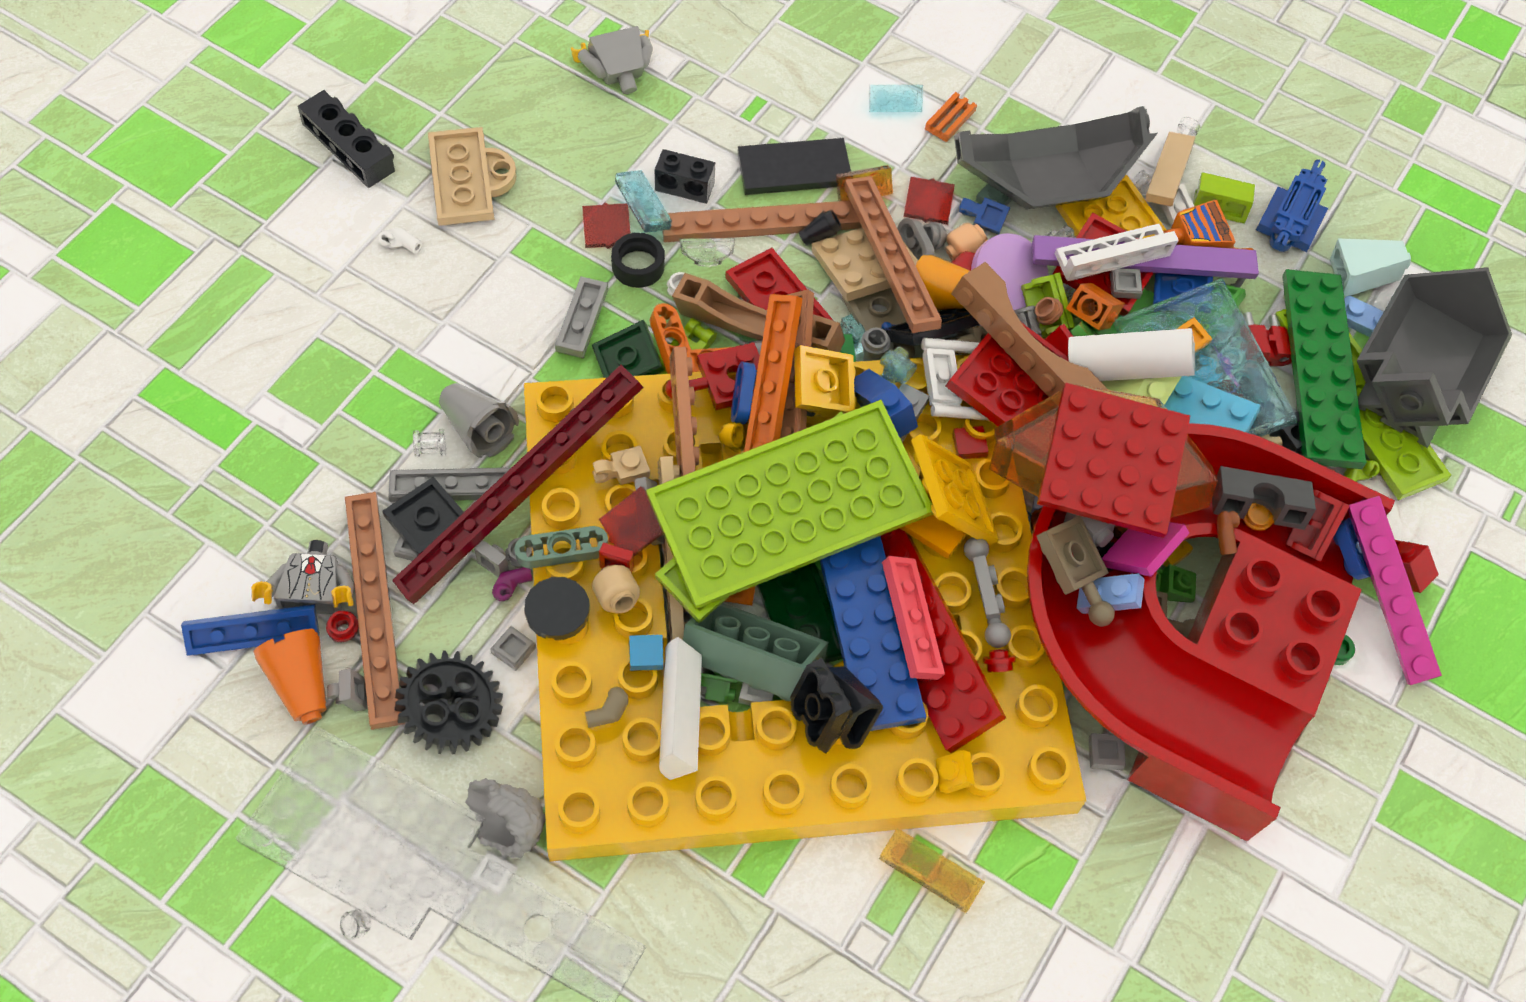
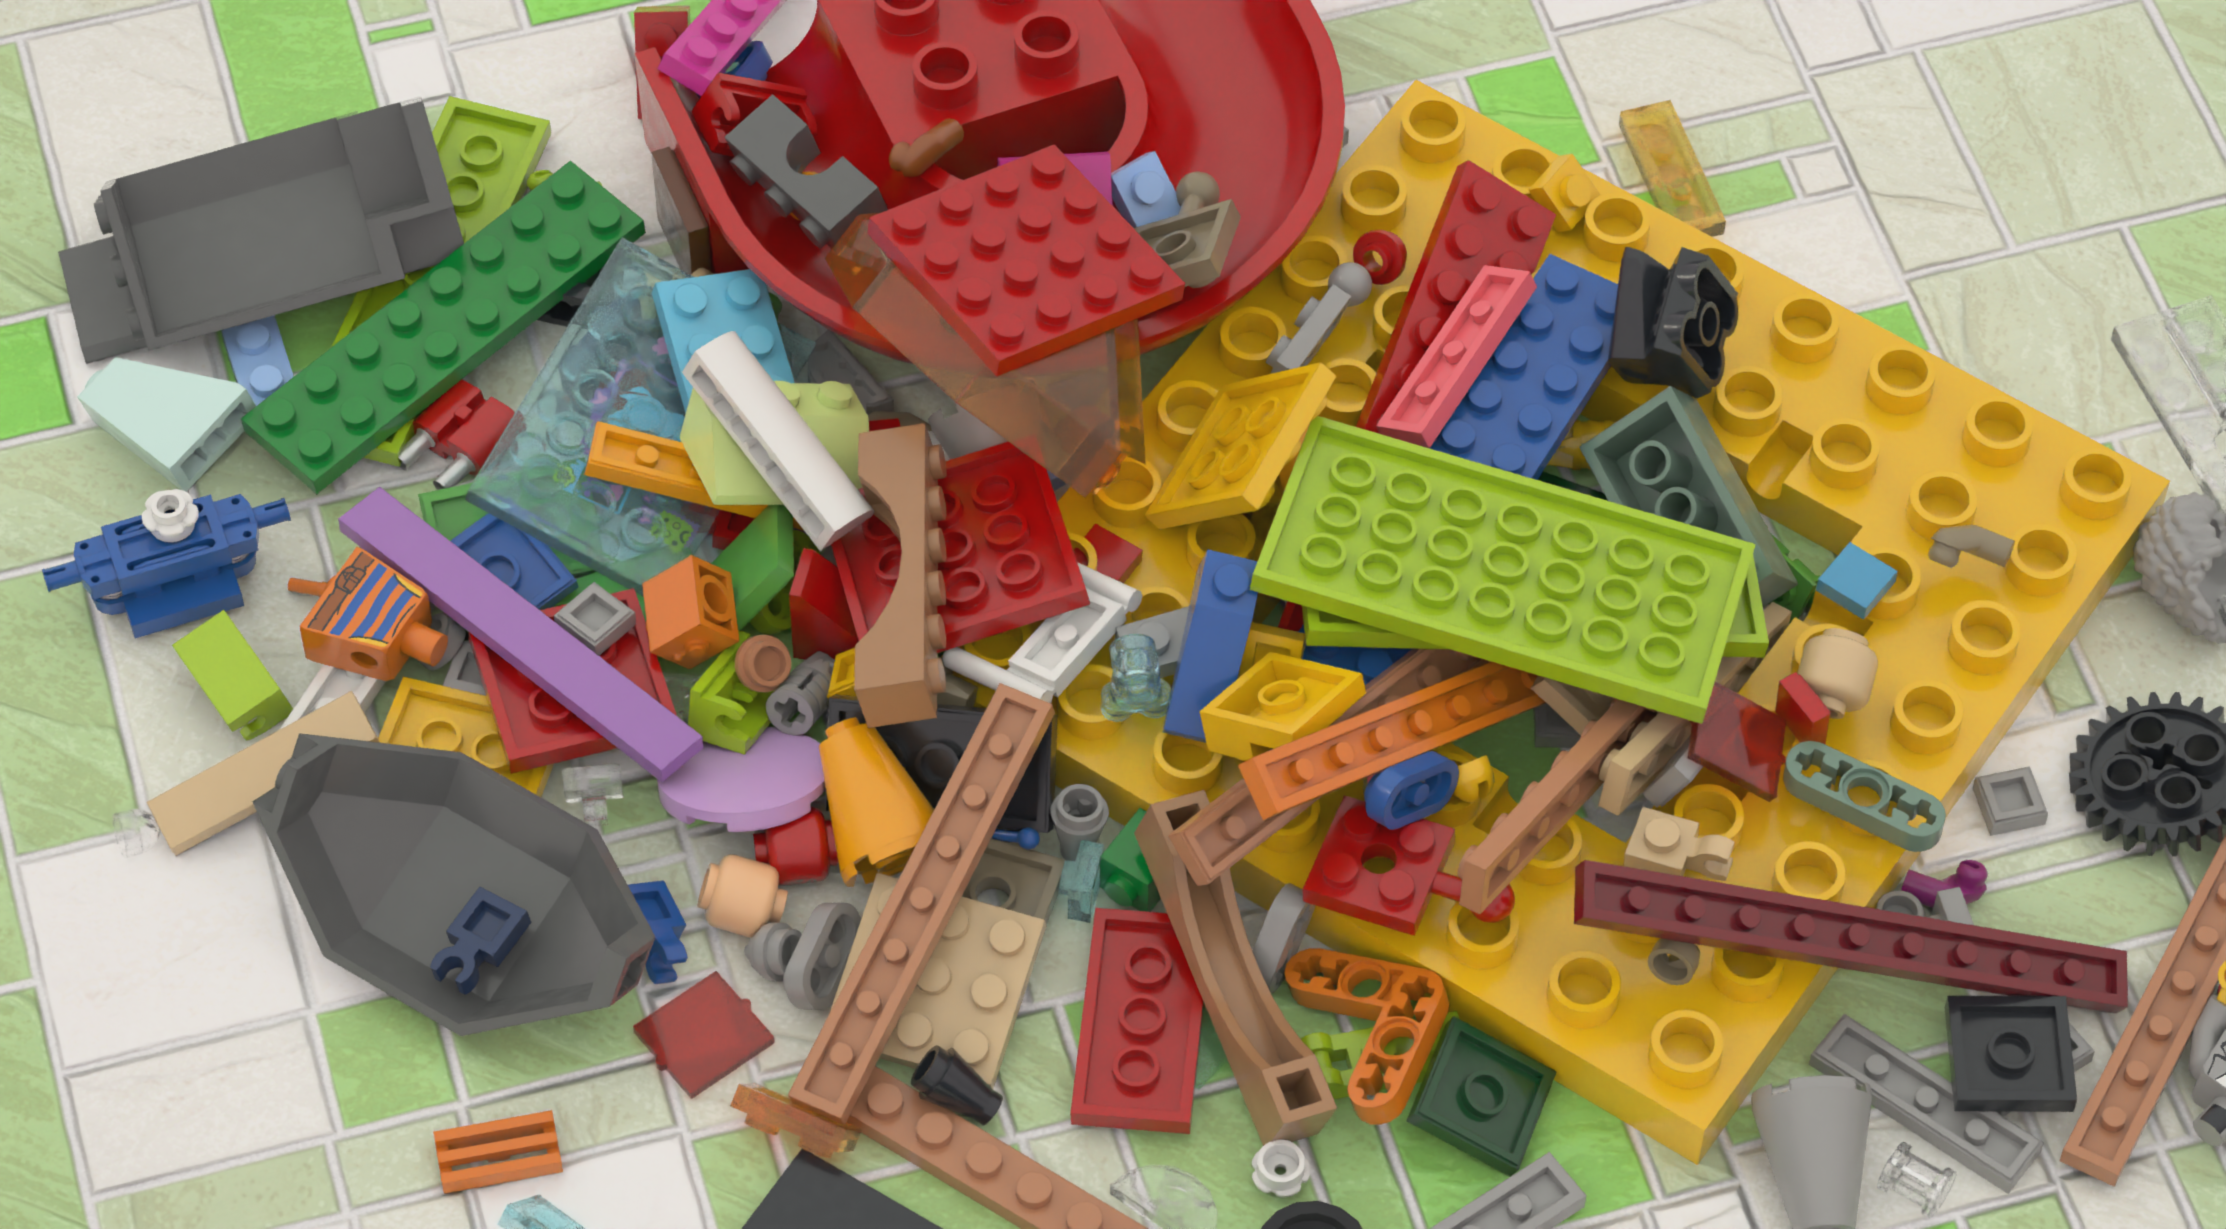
camera: 135 degrees left, 5 degrees down
black tile [524,577,590,640] -> none
white brick [659,637,702,780] -> none
white fence [1054,224,1179,281] -> none
none -> white plate [142,489,199,542]
none -> dark blue plate [430,886,532,995]

